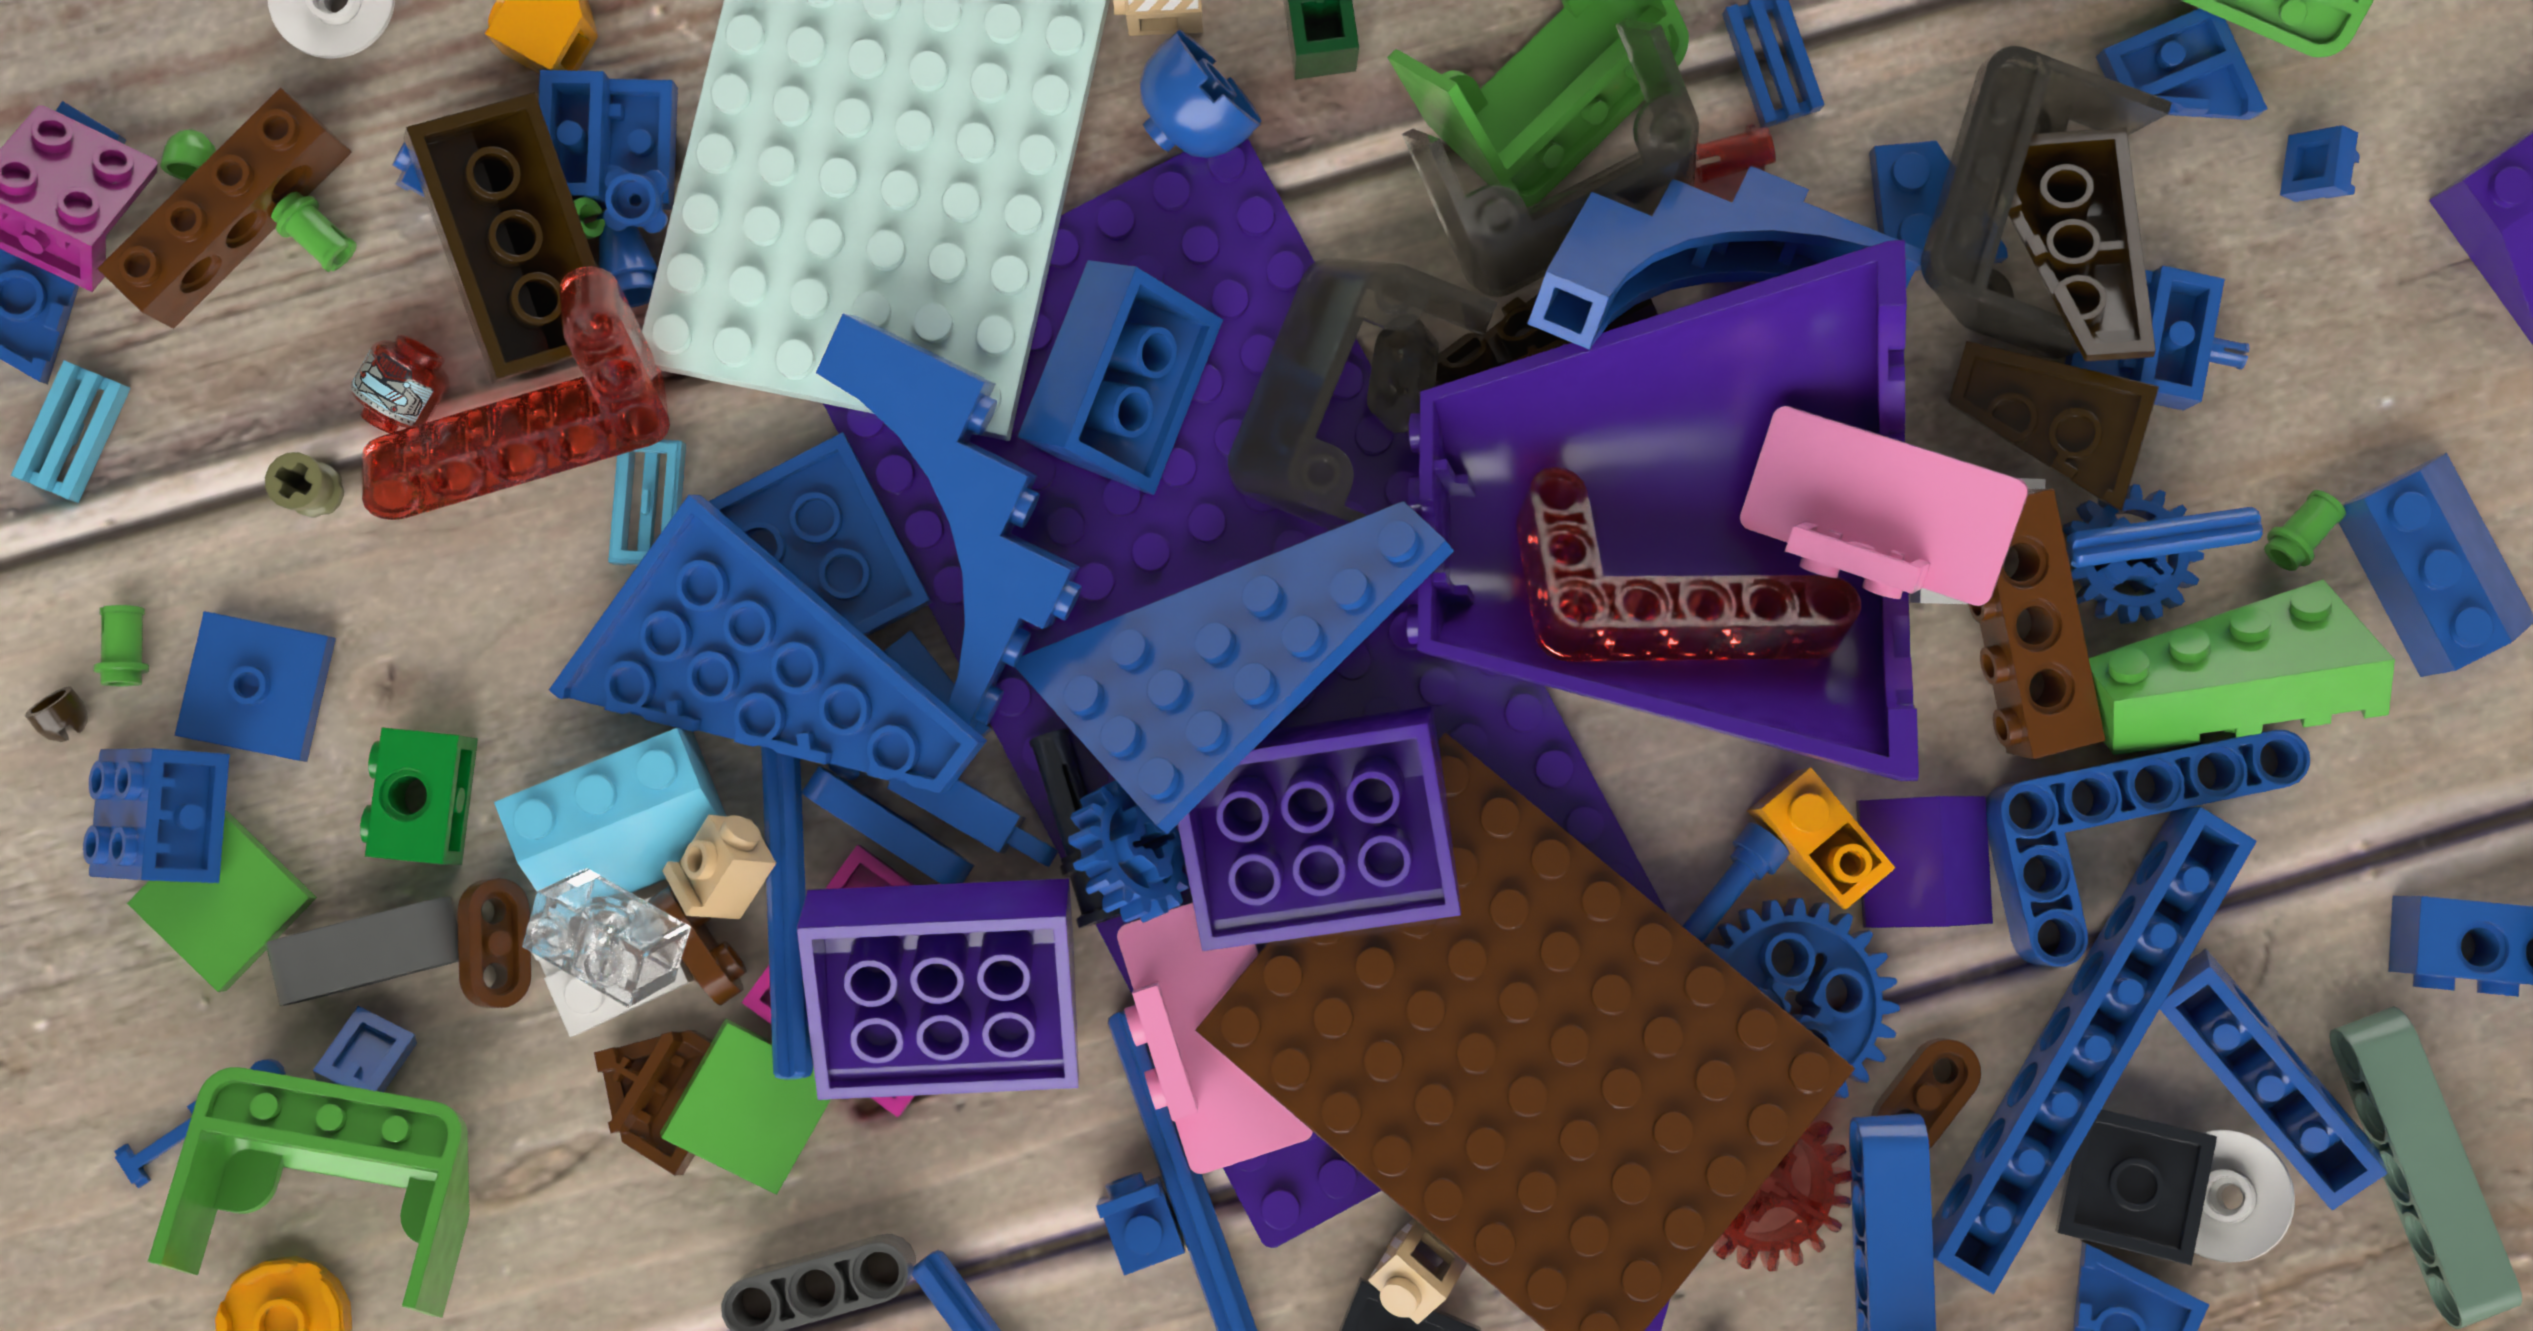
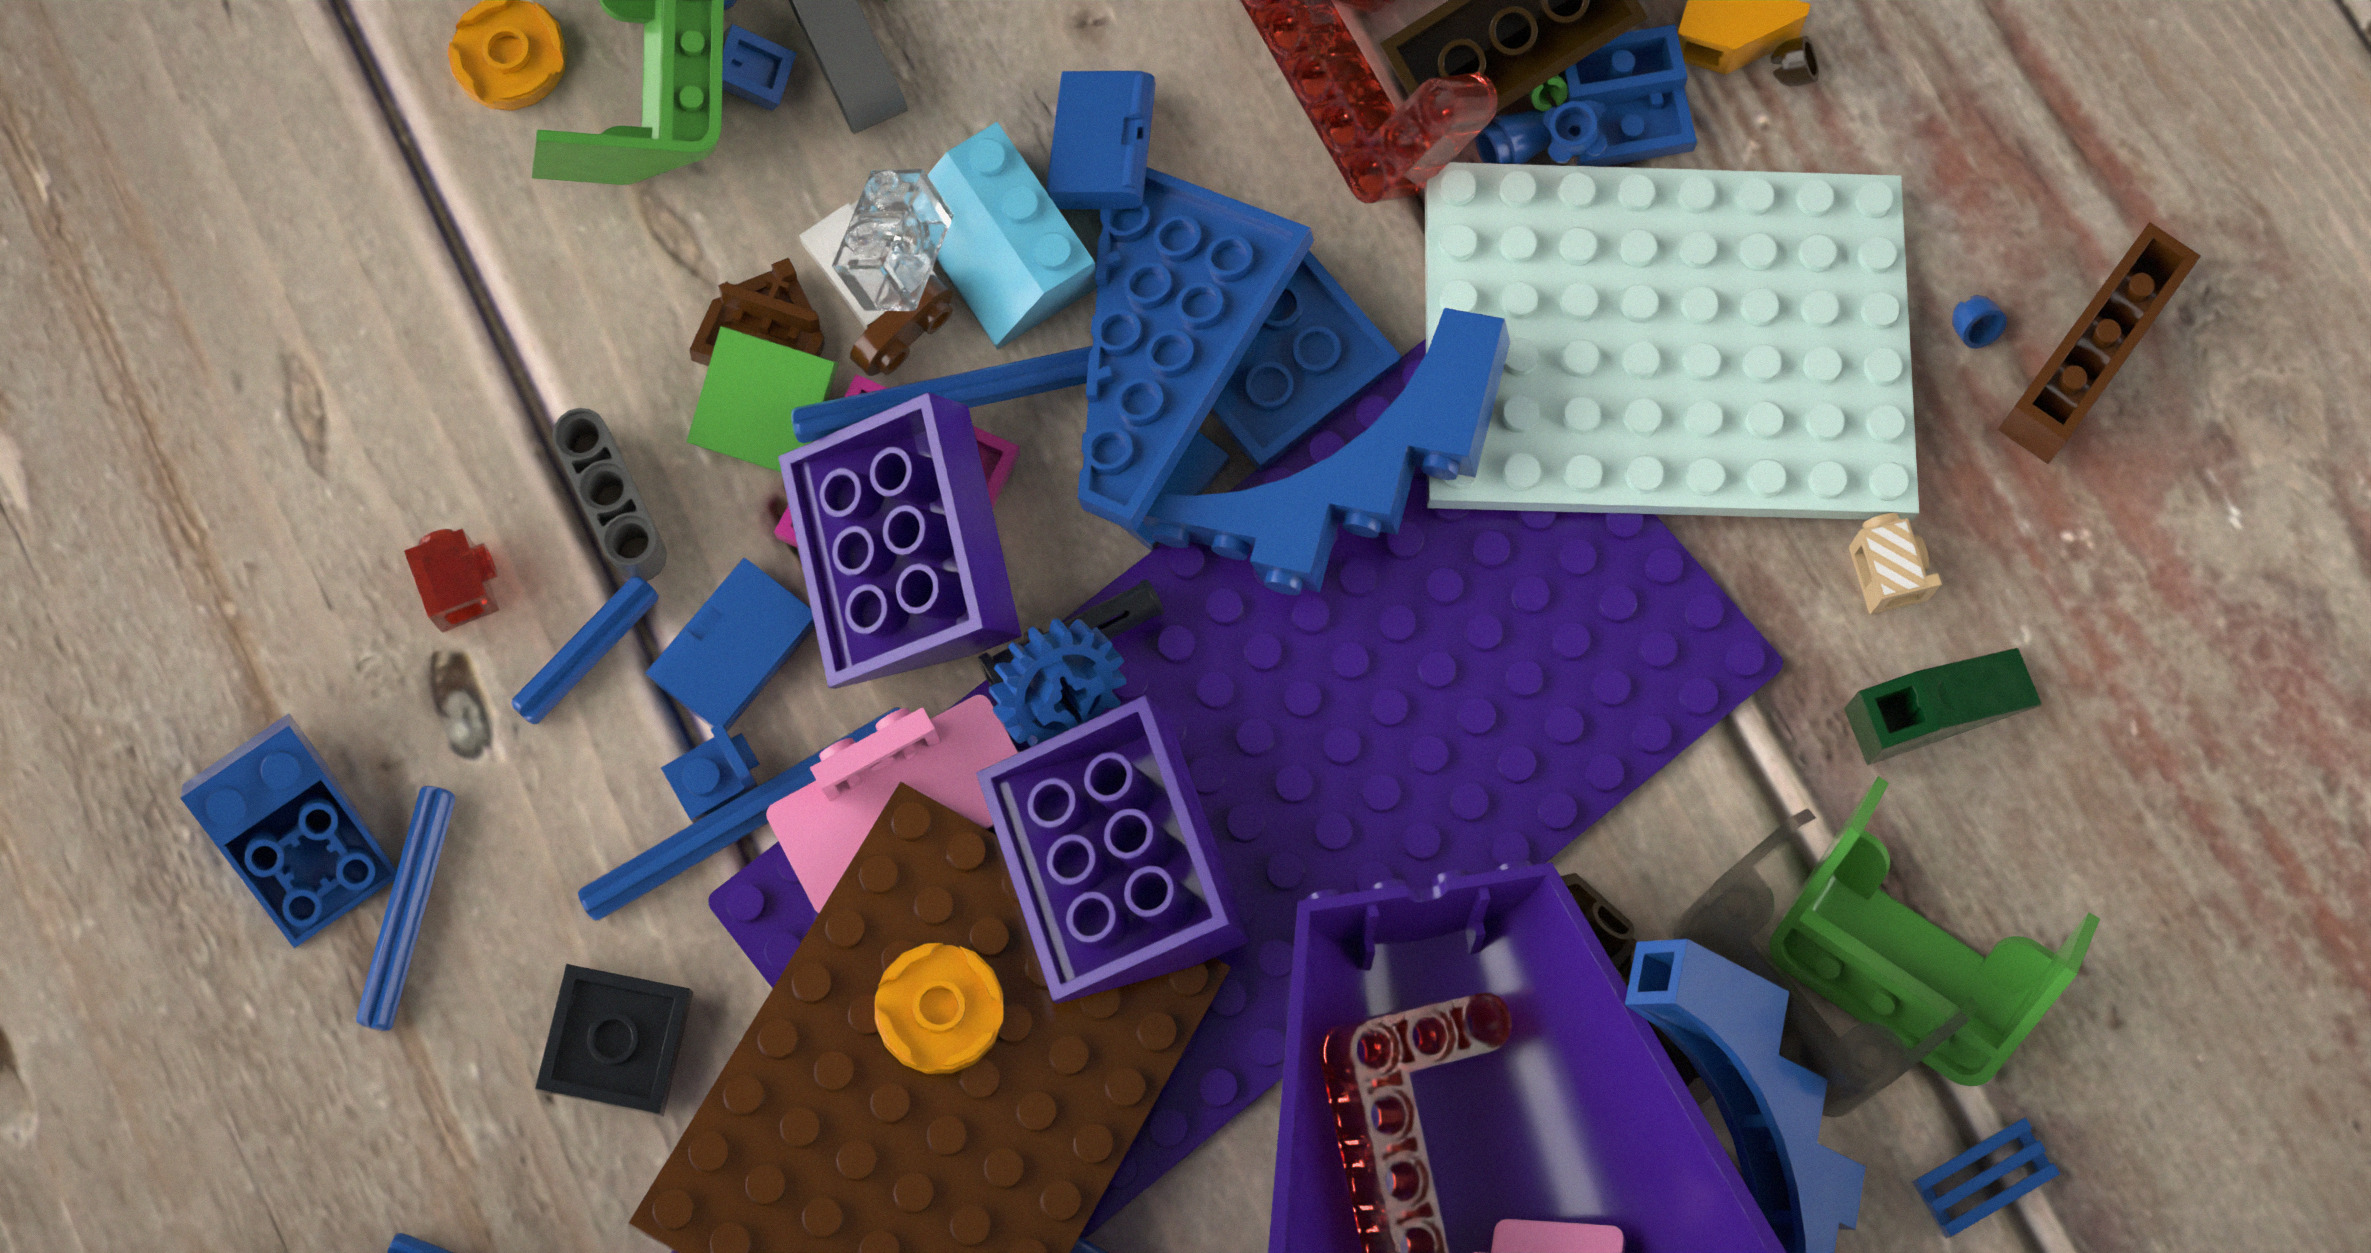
camera: 85 degrees right, 10 degrees down
green brick [360,727,478,865] -> none
reddish brown plate [457,878,532,1008] -> none
medium azure tile [608,437,686,566] -> none
tan brick [662,815,776,919] -> none
blue beam [801,765,975,884] -> none
blue piece [827,764,1059,867] -> none
blue wing [1015,501,1454,834] -> none
blue slope [1017,260,1223,495] -> none
blue cylinder [1140,30,1262,158] -> none
clear smoke windscreen [1228,258,1498,530] -> none
clear smoke beam [1367,315,1439,433] -> none
tan brick [1368,1218,1467,1324] -> none
clear red pin [1692,123,1776,184] -> none
none -> blue piece [645,557,815,732]
none -> light orange tile [875,943,1003,1074]
none -> blue piece [1046,71,1156,209]

